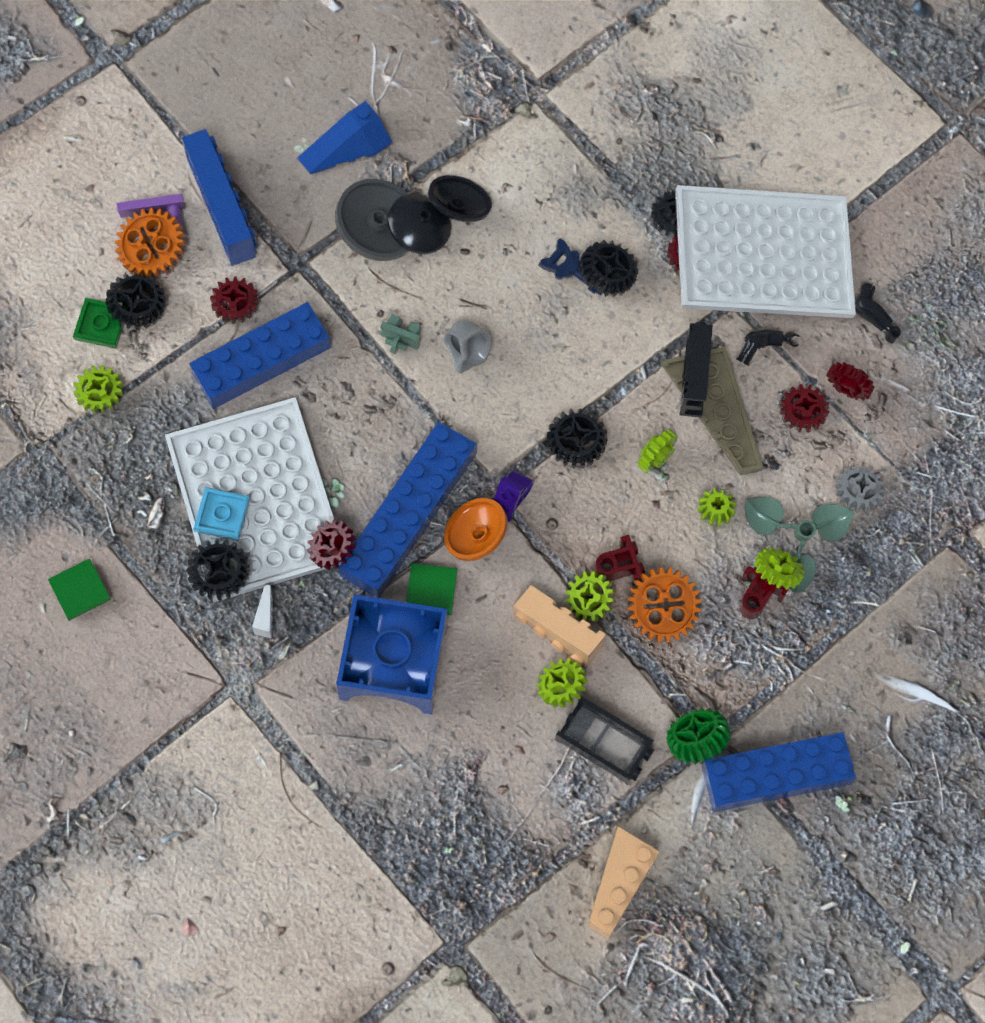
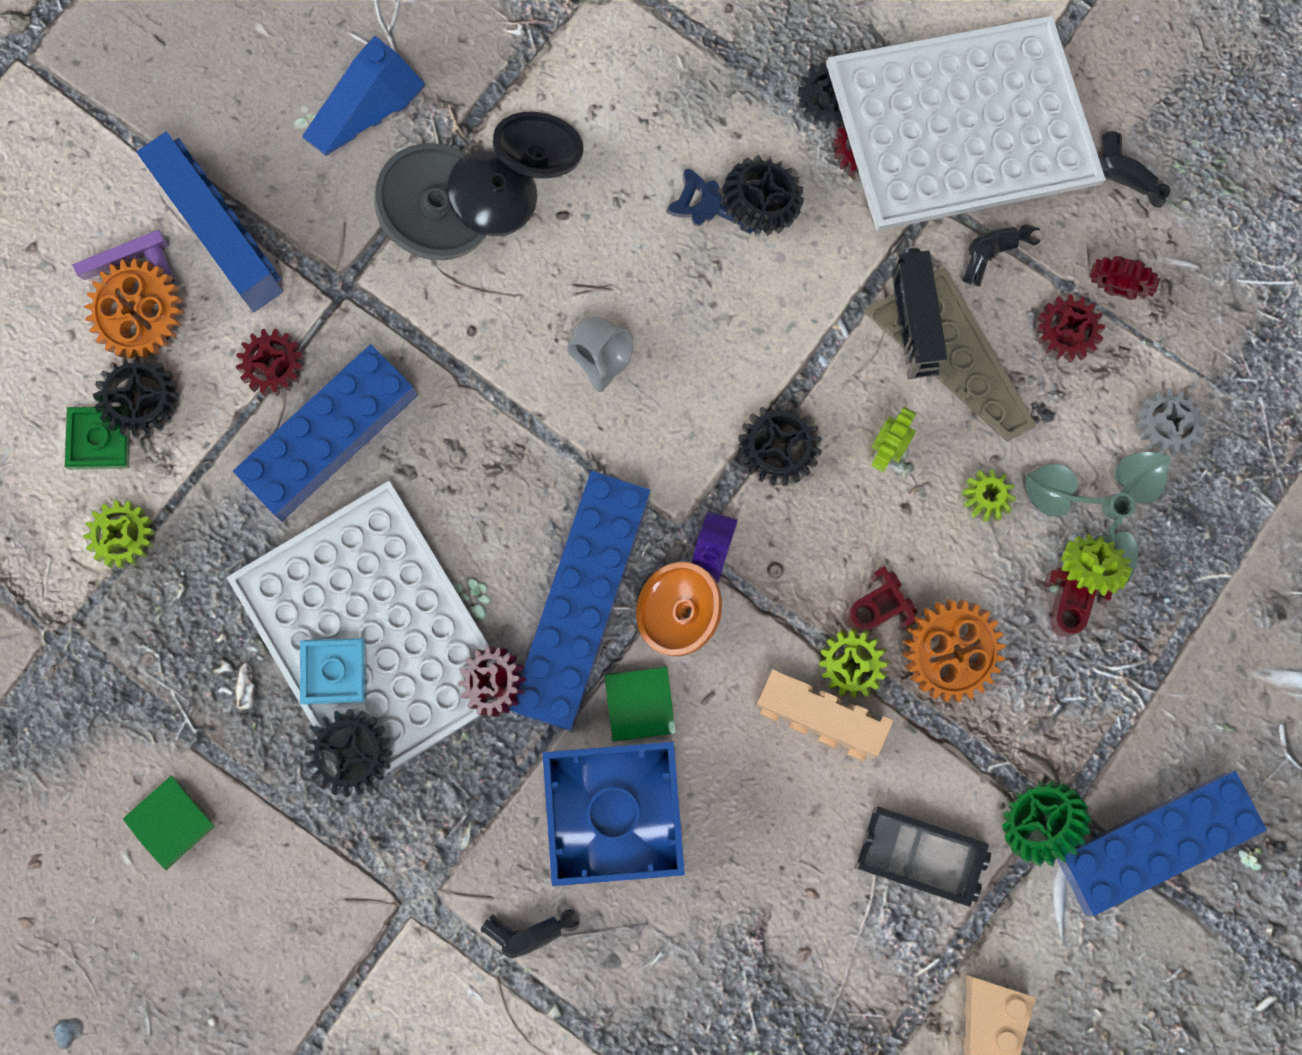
camera: 10 degrees left, 10 degrees up
white slope [252,584,273,638] -> none
sand green hips [380,315,421,354] -> none
lime gear [536,658,588,708] -> none
none -> black arm [480,909,580,958]

